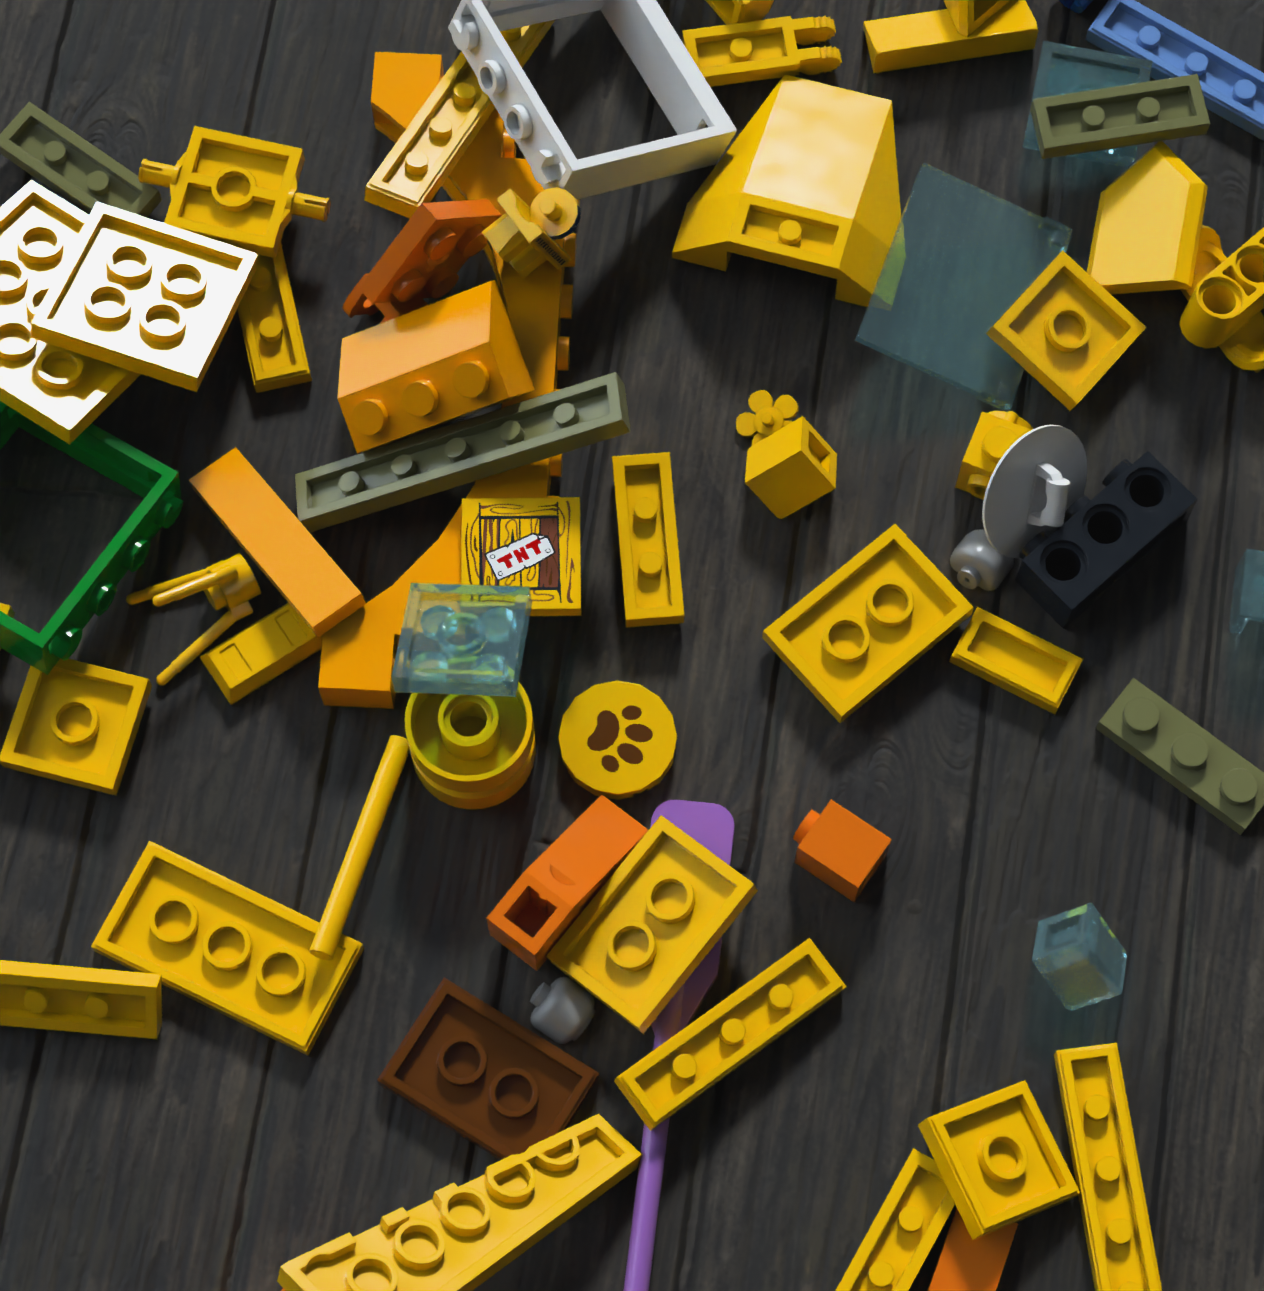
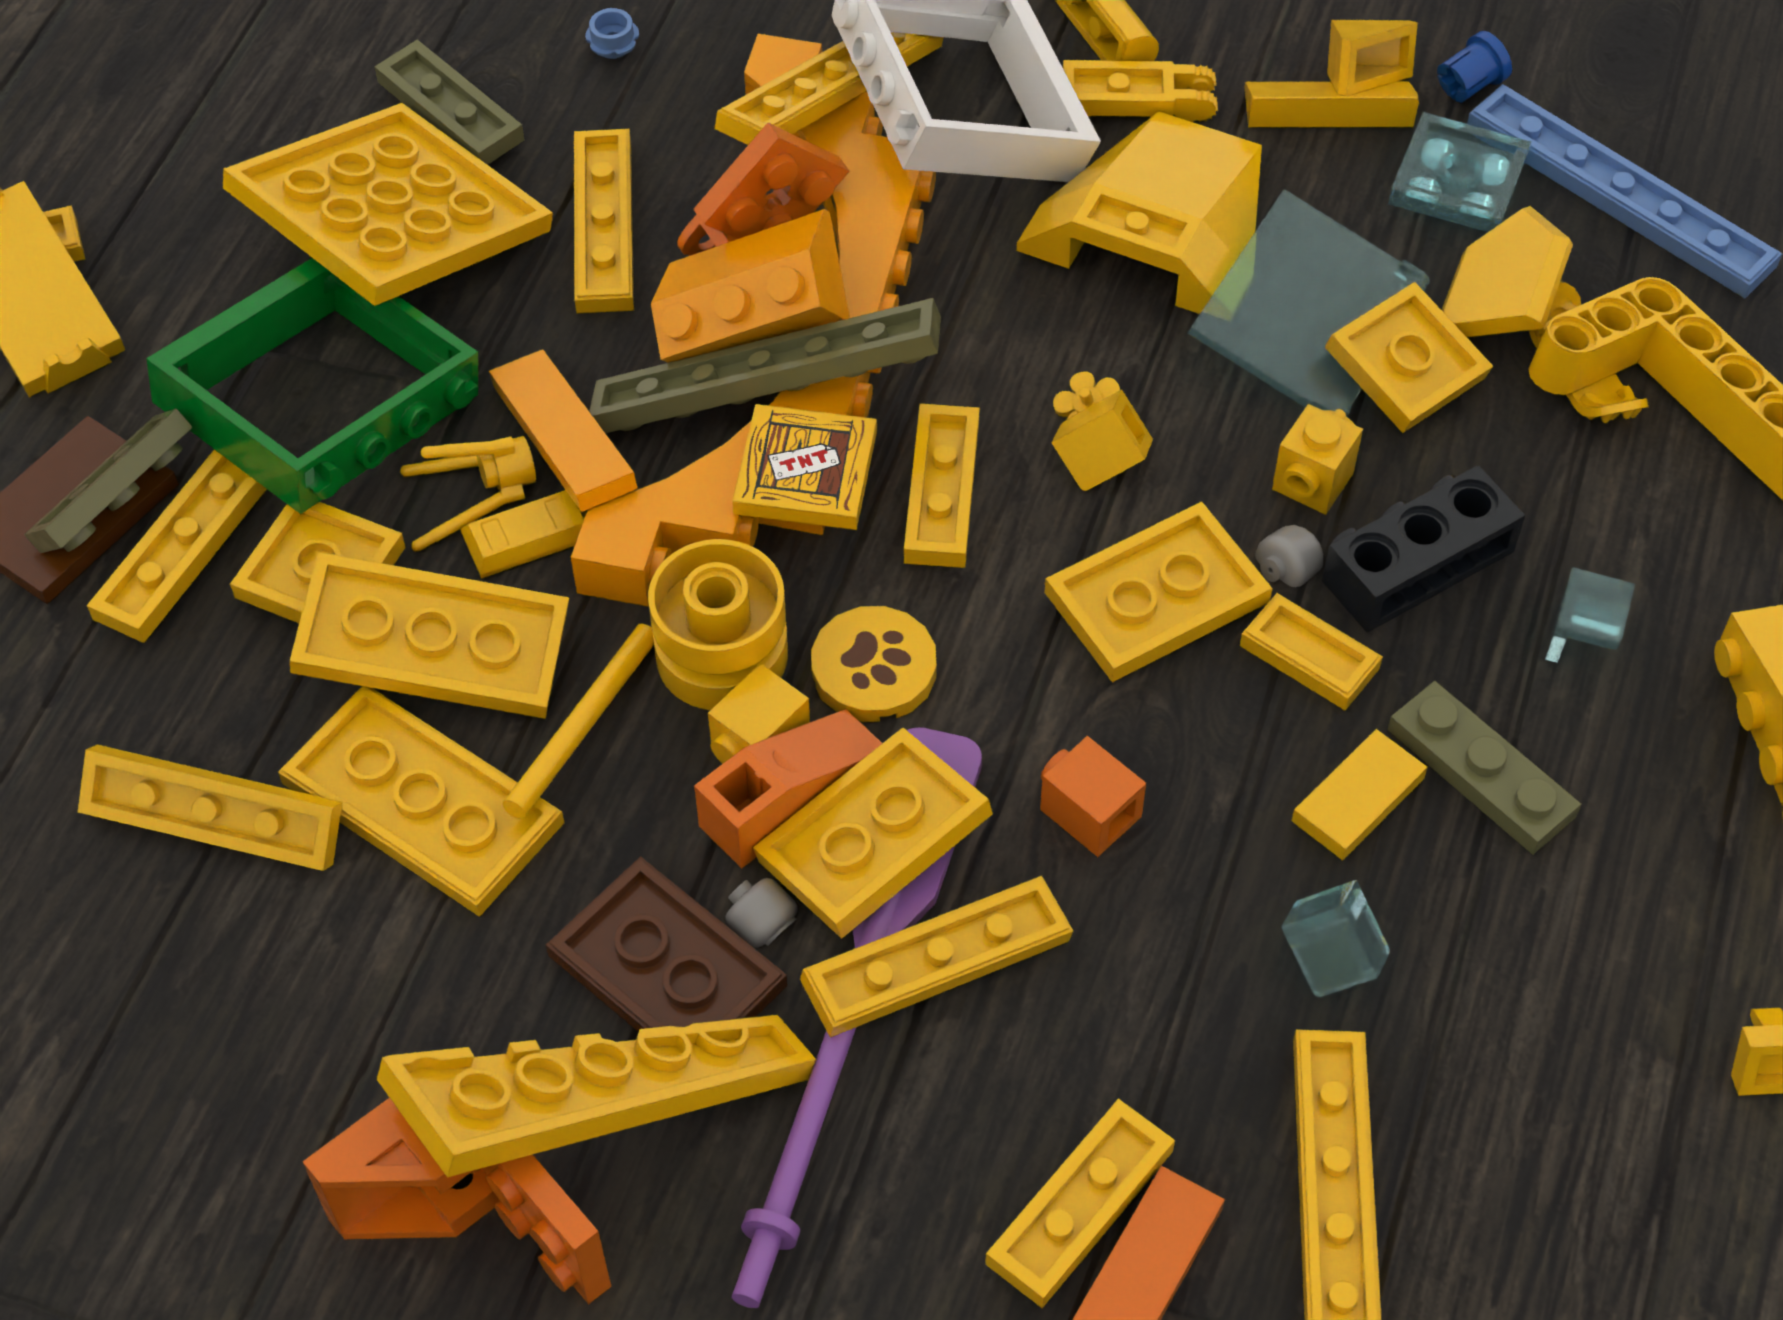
camera: 10 degrees right, 15 degrees down
plate [31,202,258,392] -> none
yellow plate [138,126,331,258] -> none
clear light blue plate [391,583,532,697] -> none
yellow hips [482,187,581,278] -> none
yellow tile [918,1080,1080,1240] -> none
white shield [982,425,1087,558] -> none
olive plate [1030,74,1210,159] -> none
none -> yellow plate [290,552,569,719]
none -> medium blue plate [585,8,639,59]
none -> yellow brick [708,663,810,764]
none -> yellow tile [1292,729,1428,860]

